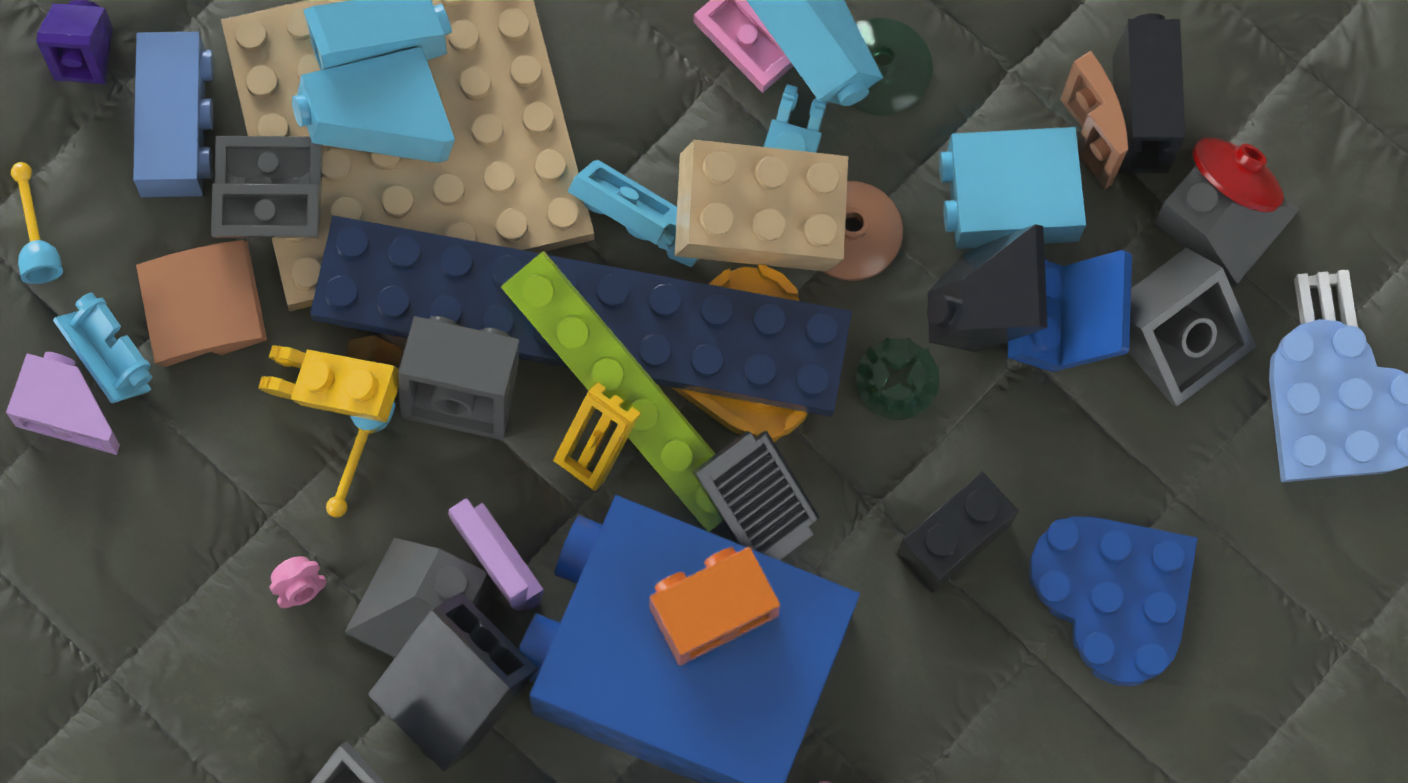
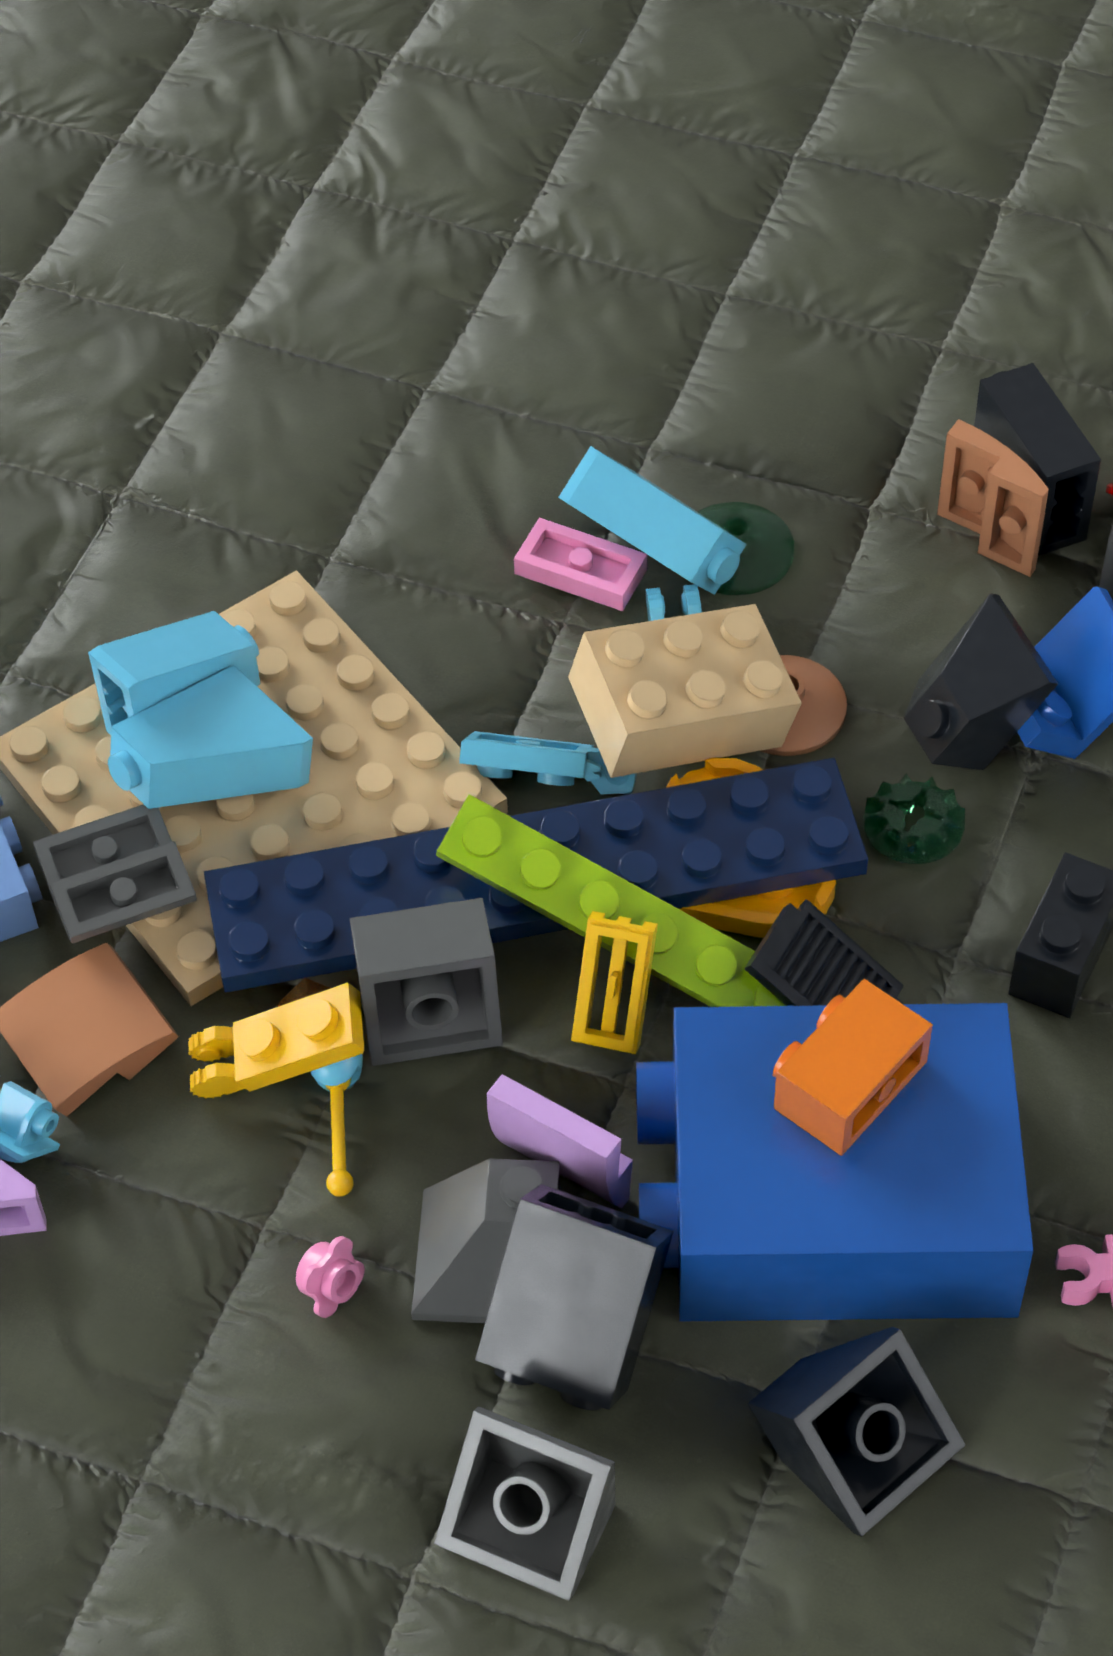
camera: 15 degrees left, 20 degrees down
medium azure brick [939,127,1086,249] -> none

